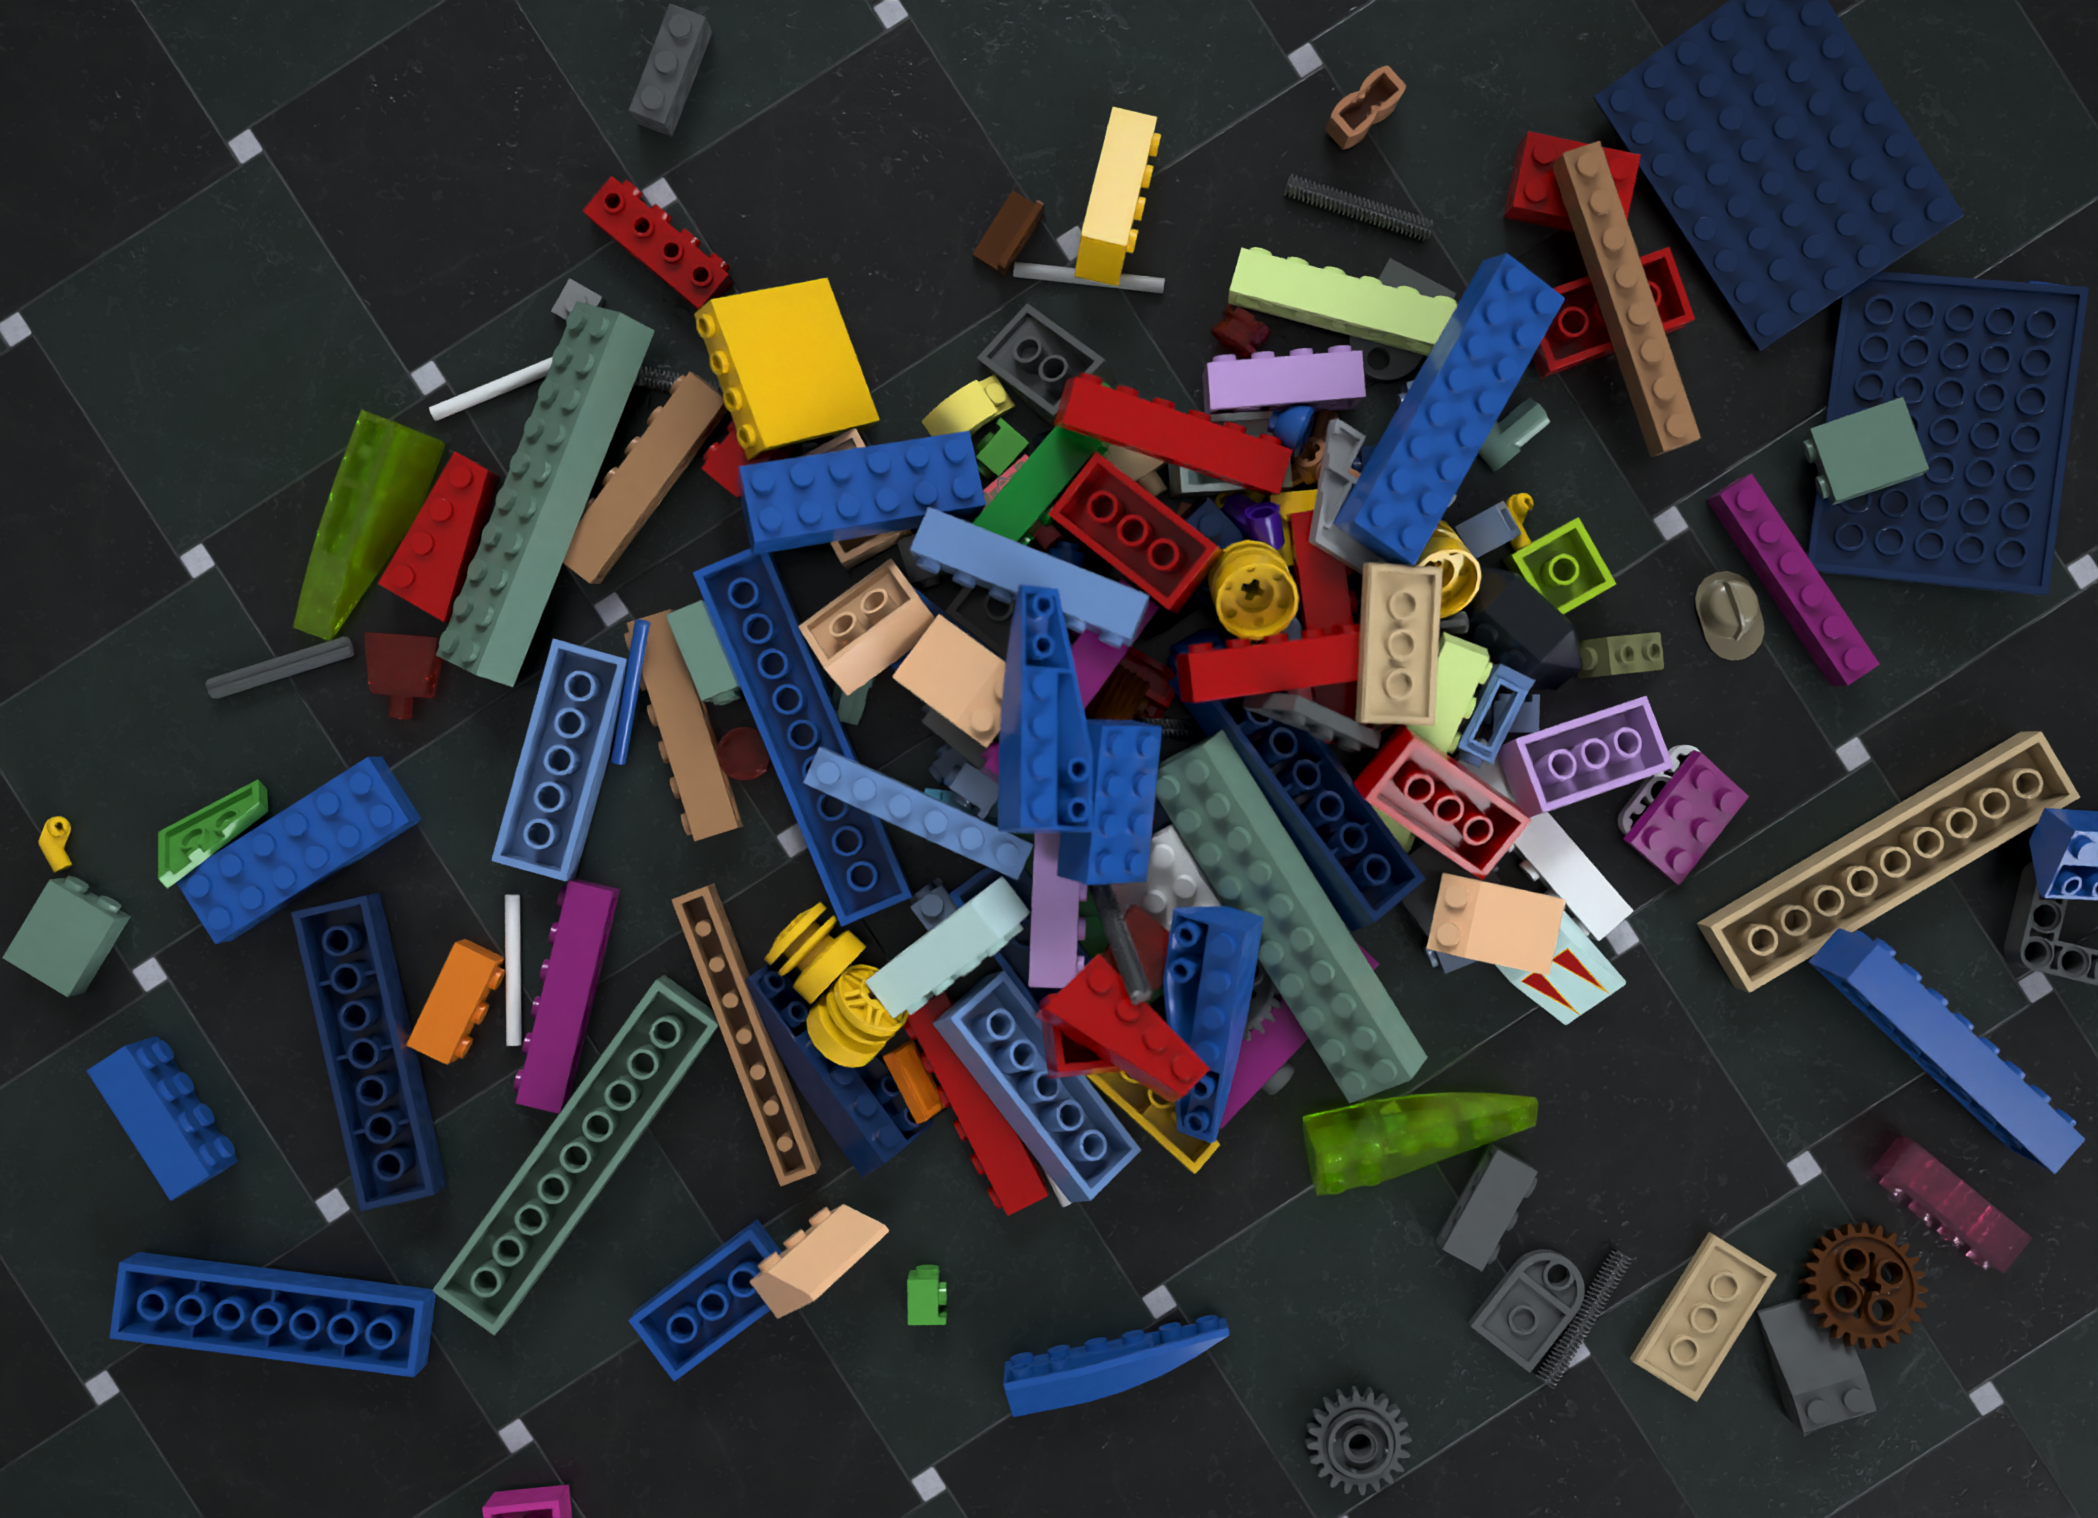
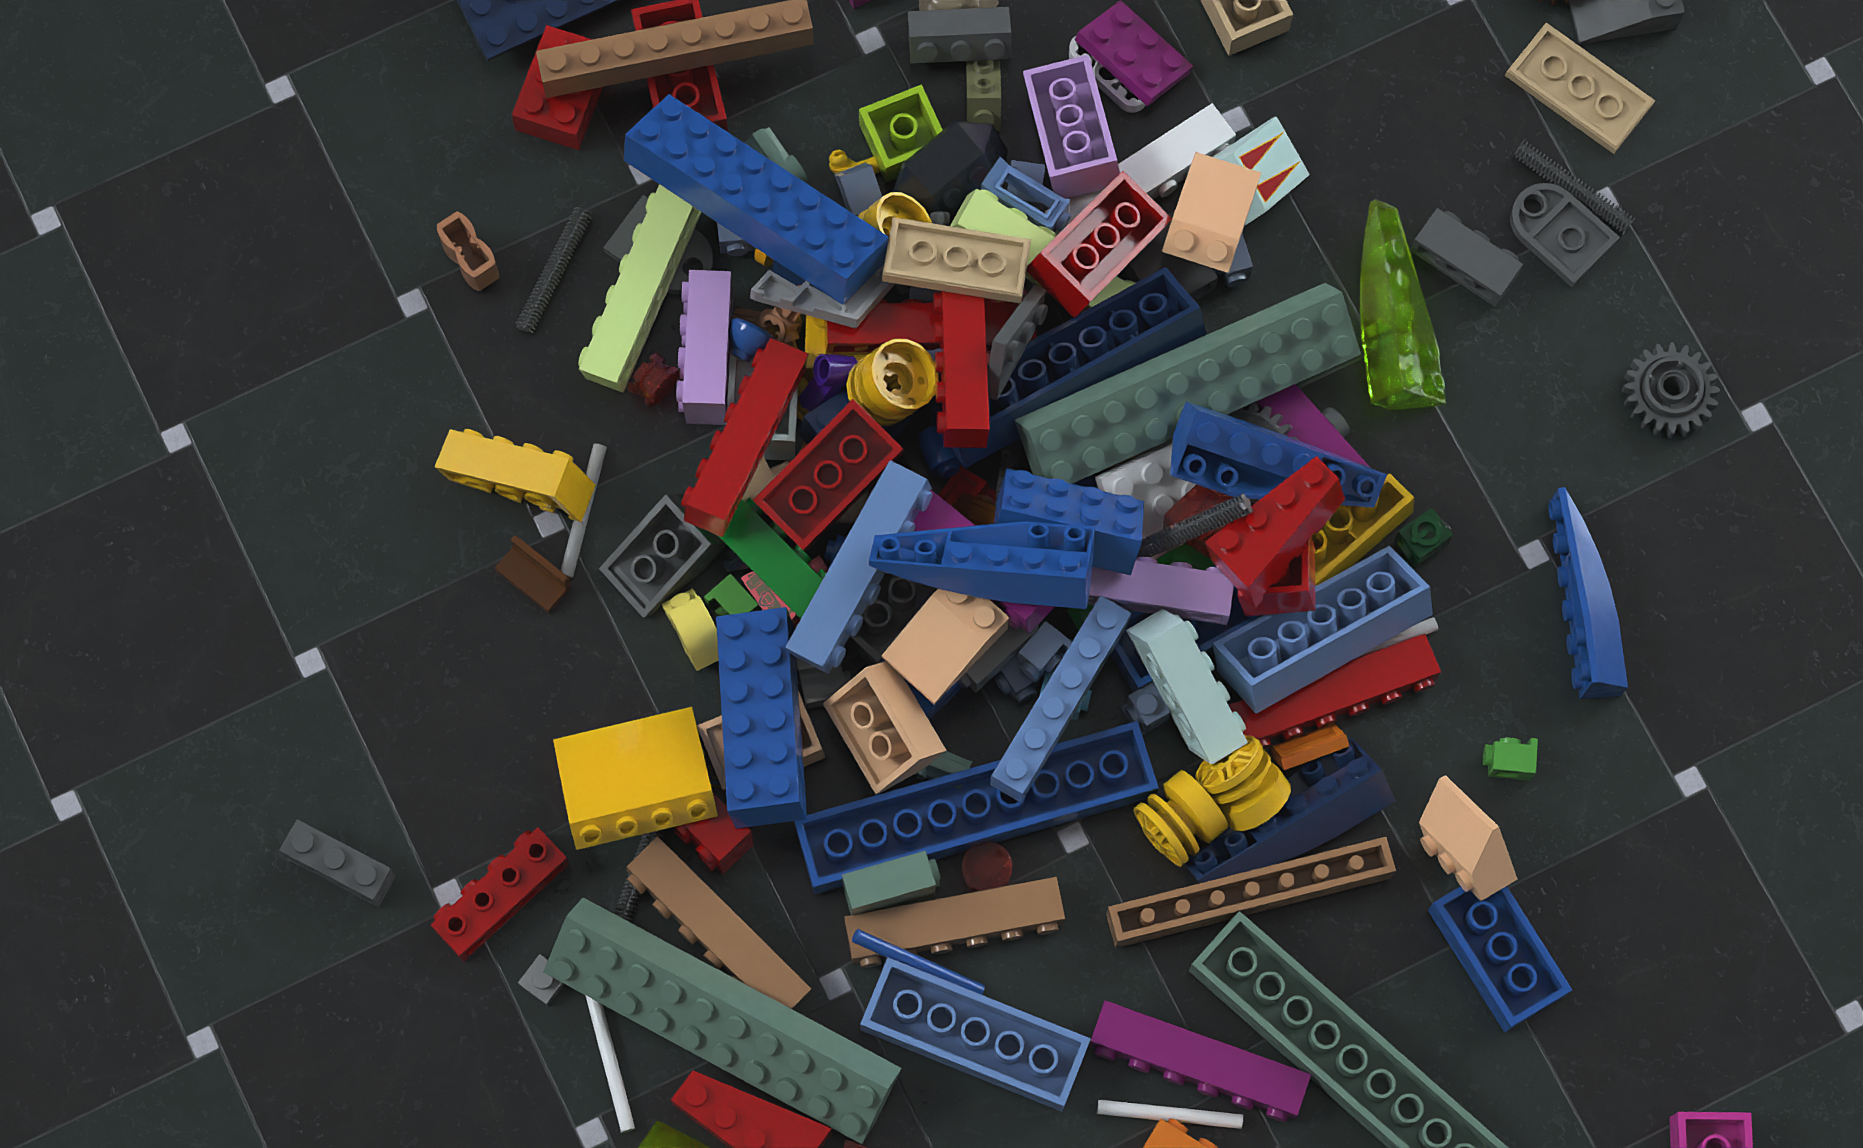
camera: 85 degrees left, 15 degrees down
none -> dark grey brick [908,7,1012,64]
none -> dark green brick [1394,508,1453,567]

